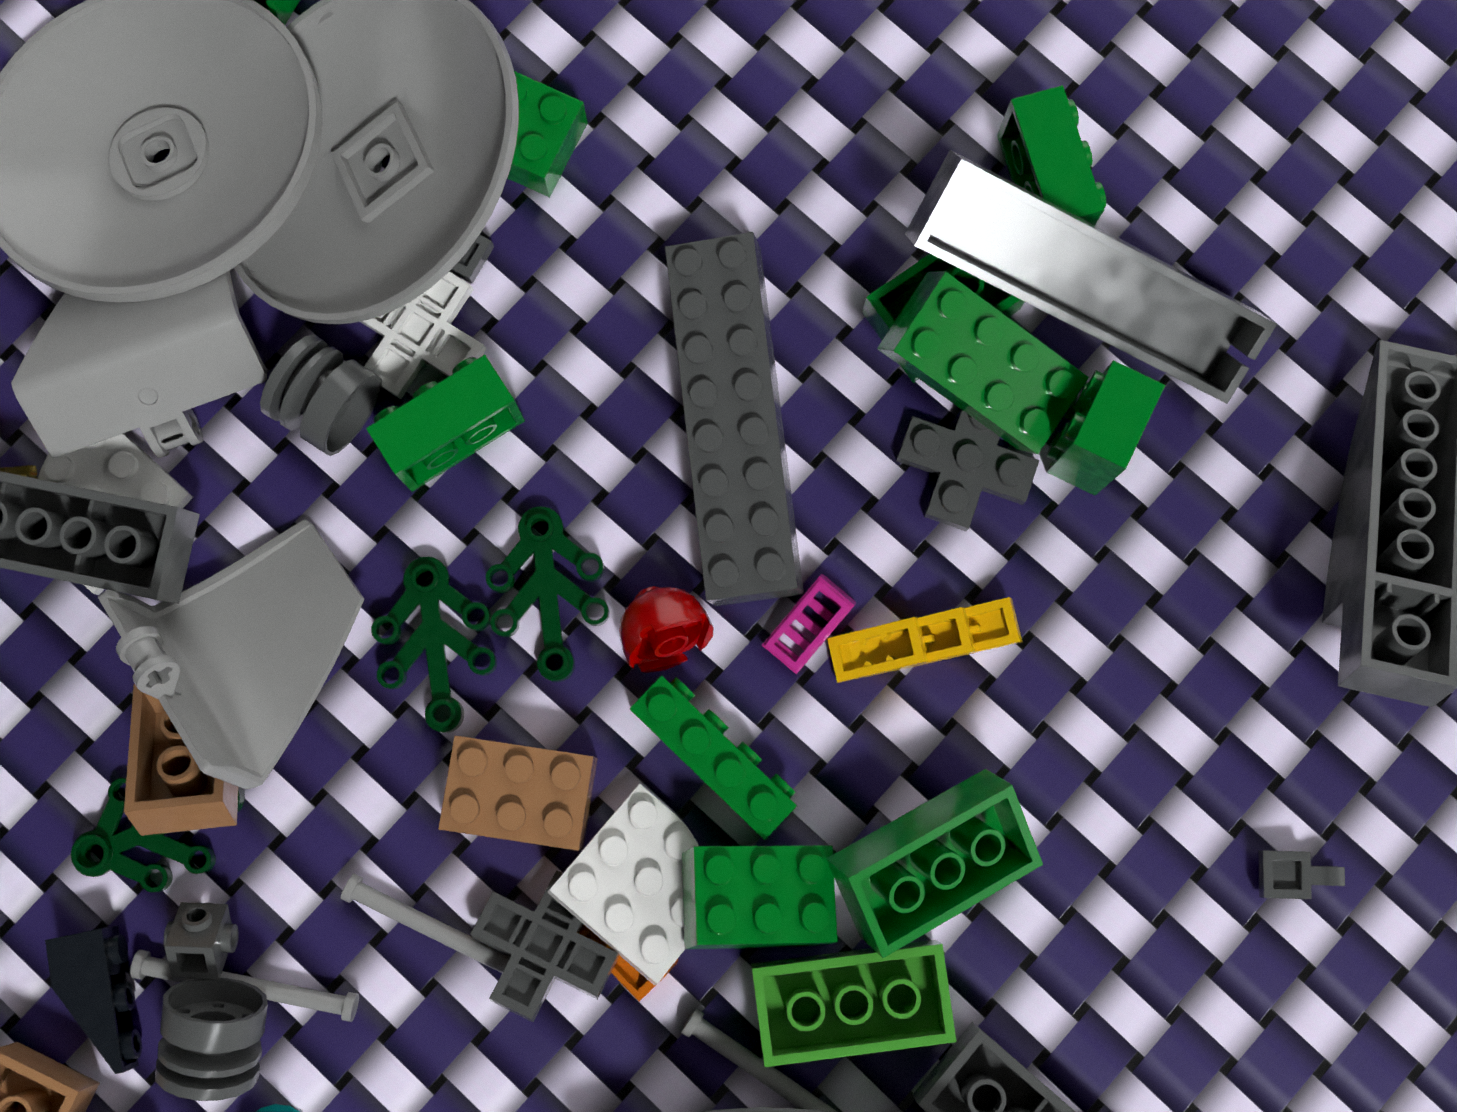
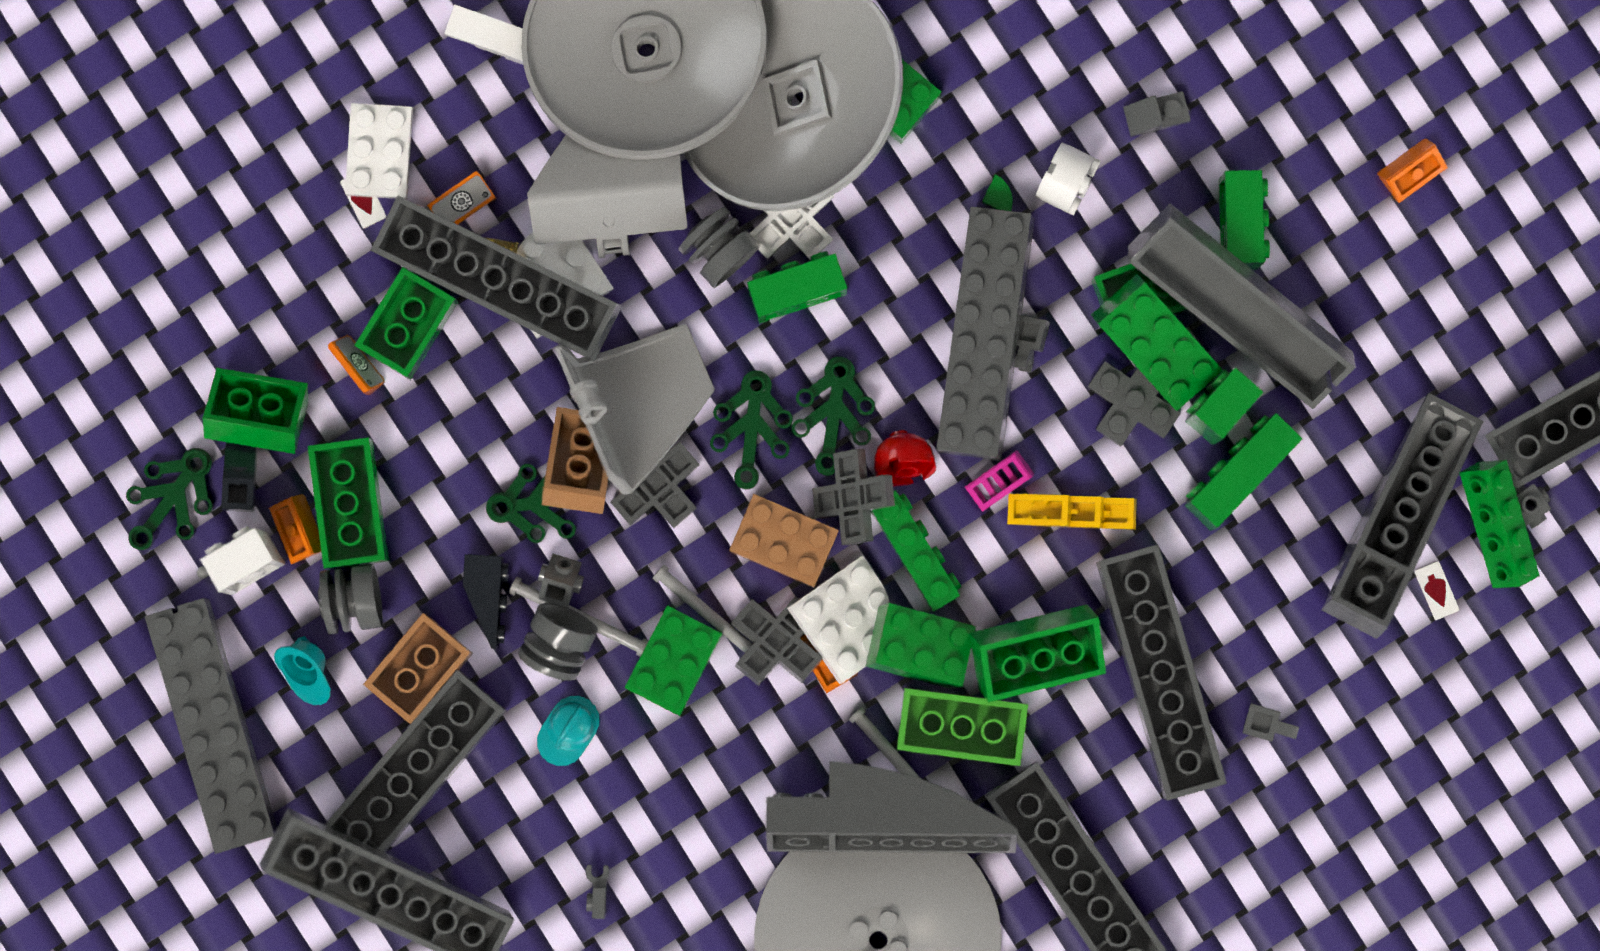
camera: 15 degrees right, 5 degrees up
none -> dark grey plate [610,441,700,528]
none -> green brick [624,605,723,716]
none -> dark grey plate [812,449,895,545]
none -> green tile [982,174,1013,211]
none -> dark grey plate [1014,315,1050,373]
none -> white brick [1035,143,1101,216]
none -> dark grey brick [1096,545,1227,801]
none -> dark grey slope [1123,91,1191,137]
none -> green brick [1184,413,1303,531]
none -> orange slope [1377,139,1448,203]

